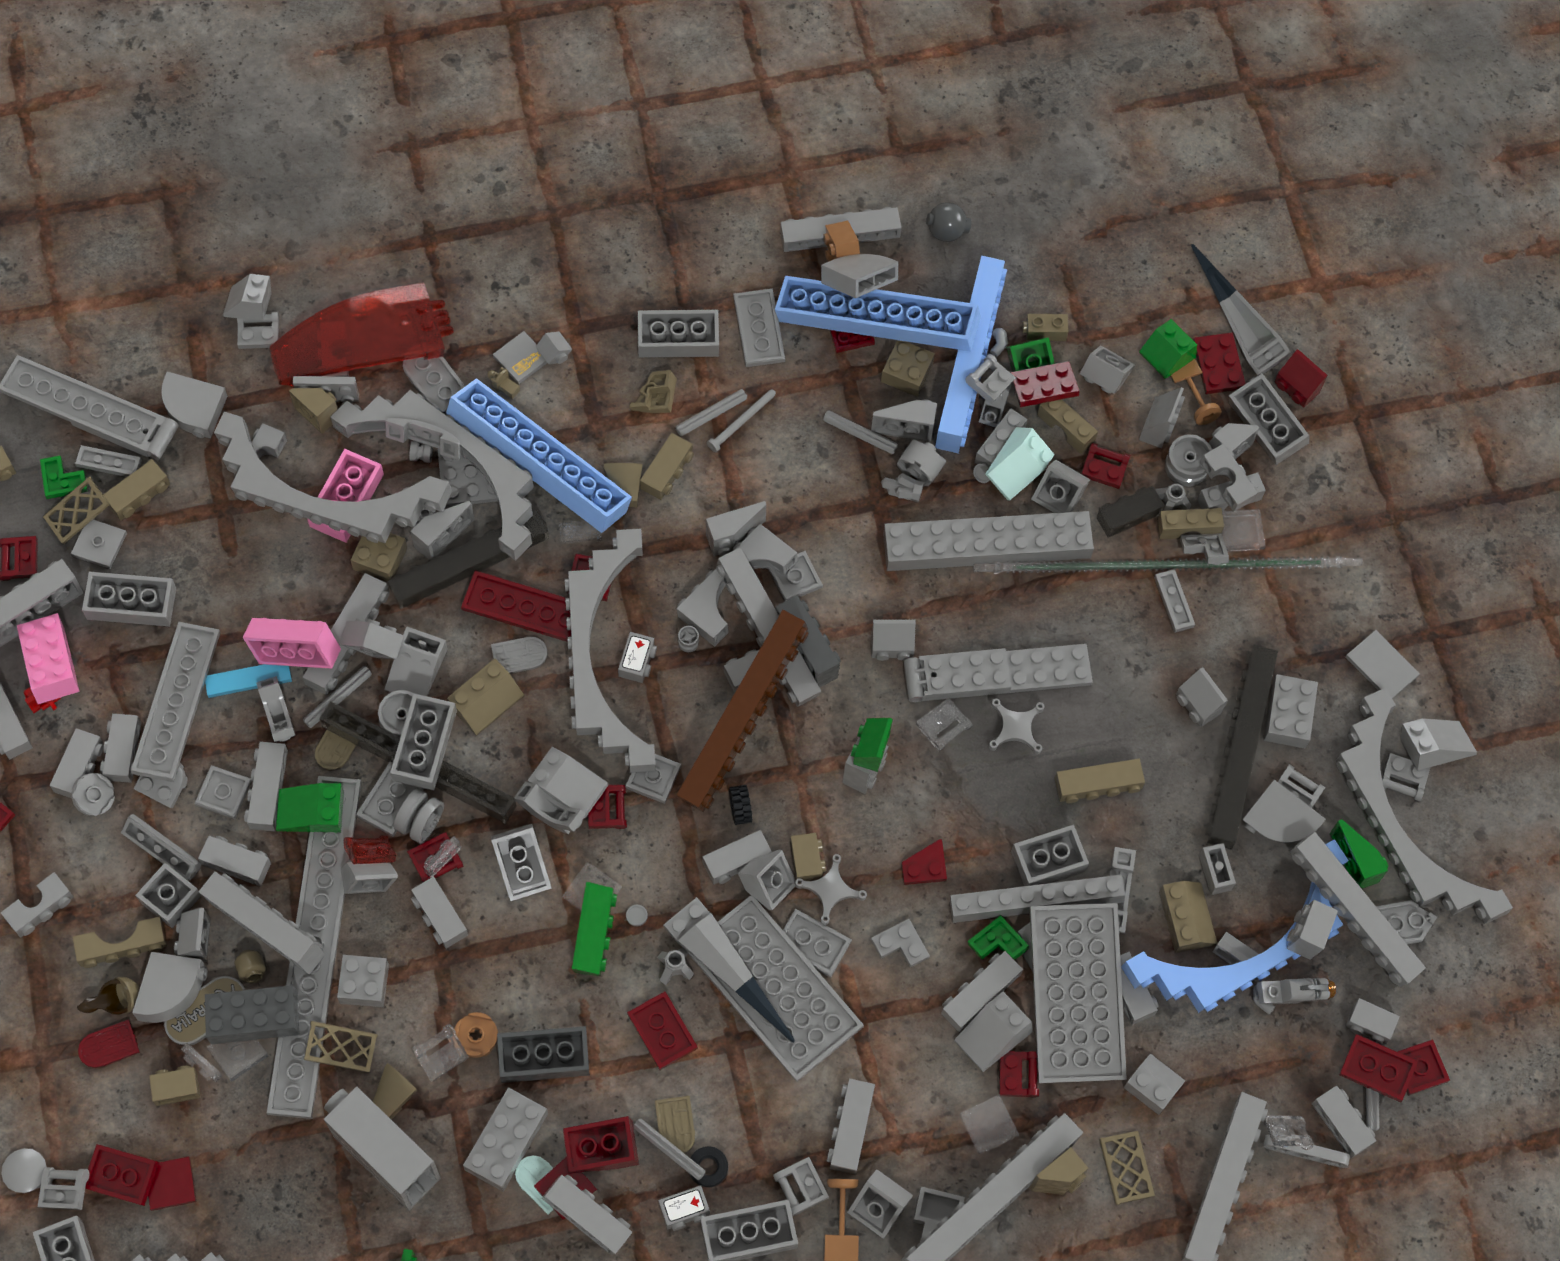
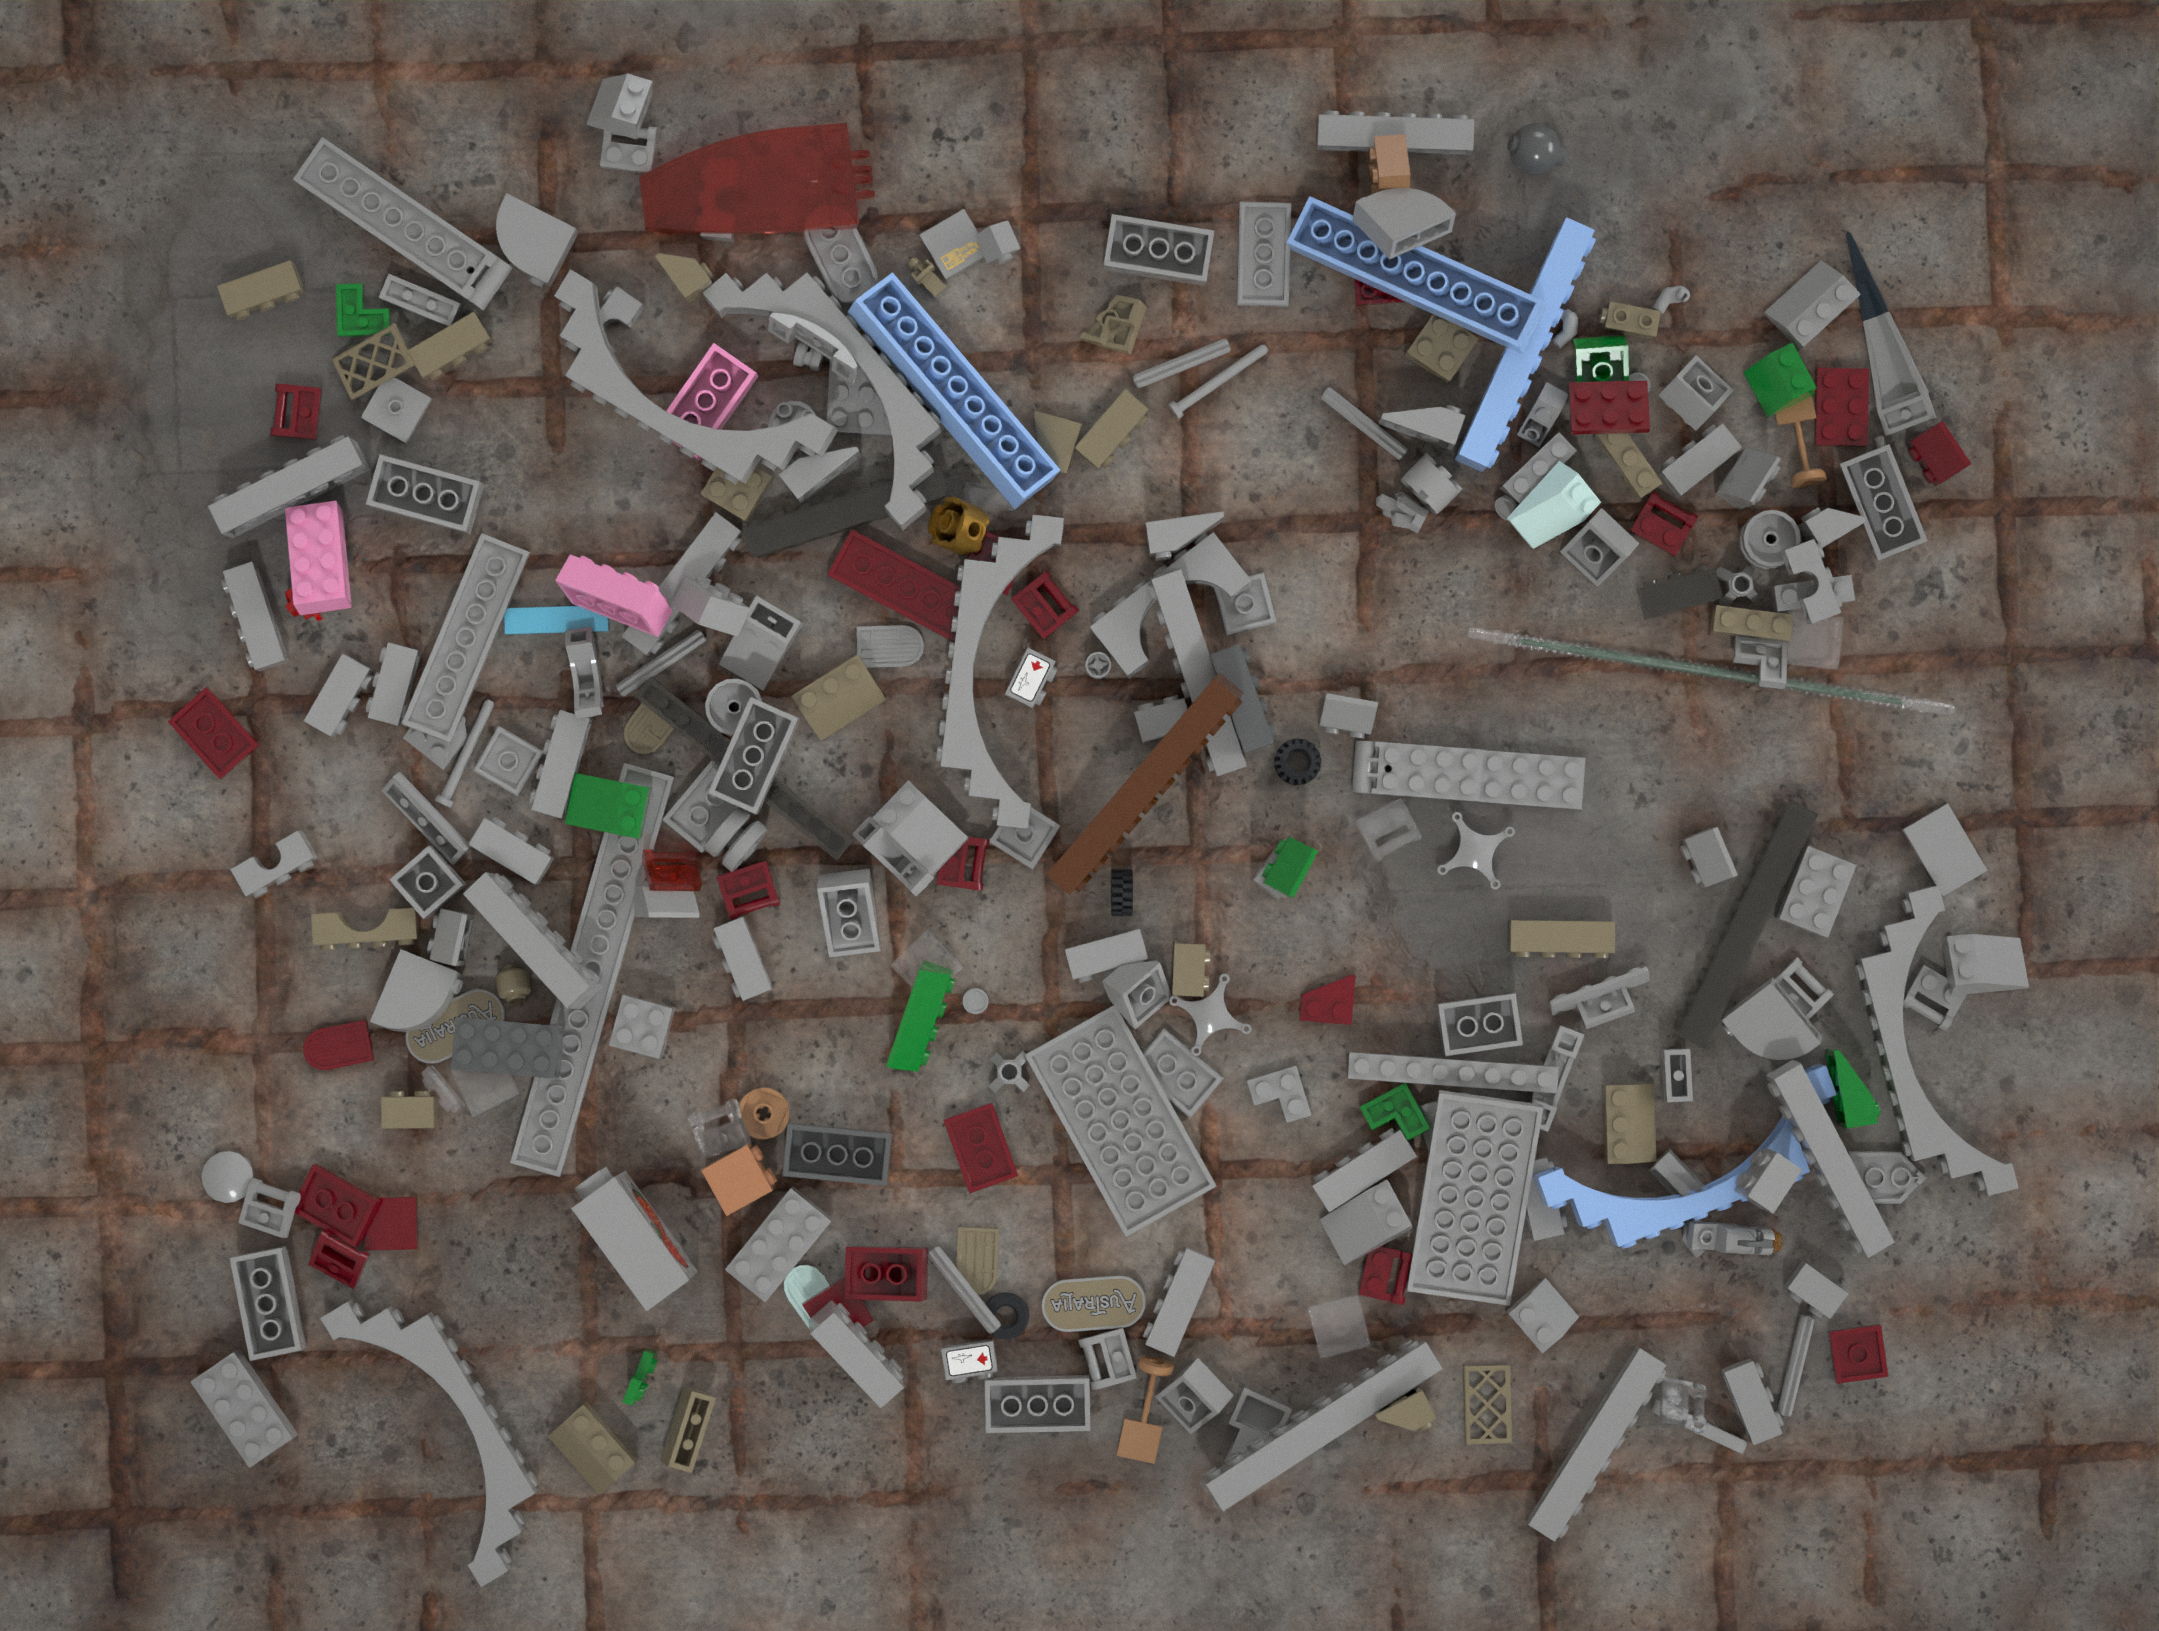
camera: 15 degrees right, 20 degrees up
light grey tile [71,773,115,816] -> none
dark brown piece [77,977,140,1015] -> none
light grey plate [293,376,359,404] -> none
dark tan window [304,1021,378,1073] -> none
dark tan slope [373,1063,417,1120] -> none
clear plate [423,836,461,878] -> none
light grey plate [663,897,795,1043] -> none
light grey brick [883,511,1094,571] -> none
light grey plate [965,354,1016,405] -> none
light grey plate [1154,569,1195,633] -> none
dark red plate [1339,1034,1418,1102] -> none
none -> dark red plate [308,1229,370,1289]
none -> light grey bar [435,699,494,808]
none -> nougat brick [701,1142,777,1216]
none -> pearl gold brick [928,497,990,555]
none -> dark red plate [1011,571,1080,640]
none -> dark tan tile [1042,1275,1146,1332]
none -> black tyre [1274,738,1322,785]
none -> light grey bracket [1549,967,1650,1029]
none -> light grey arm [1652,286,1690,315]
none -> light grey brick [1659,424,1742,498]
none -> light grey slope [1764,260,1861,351]

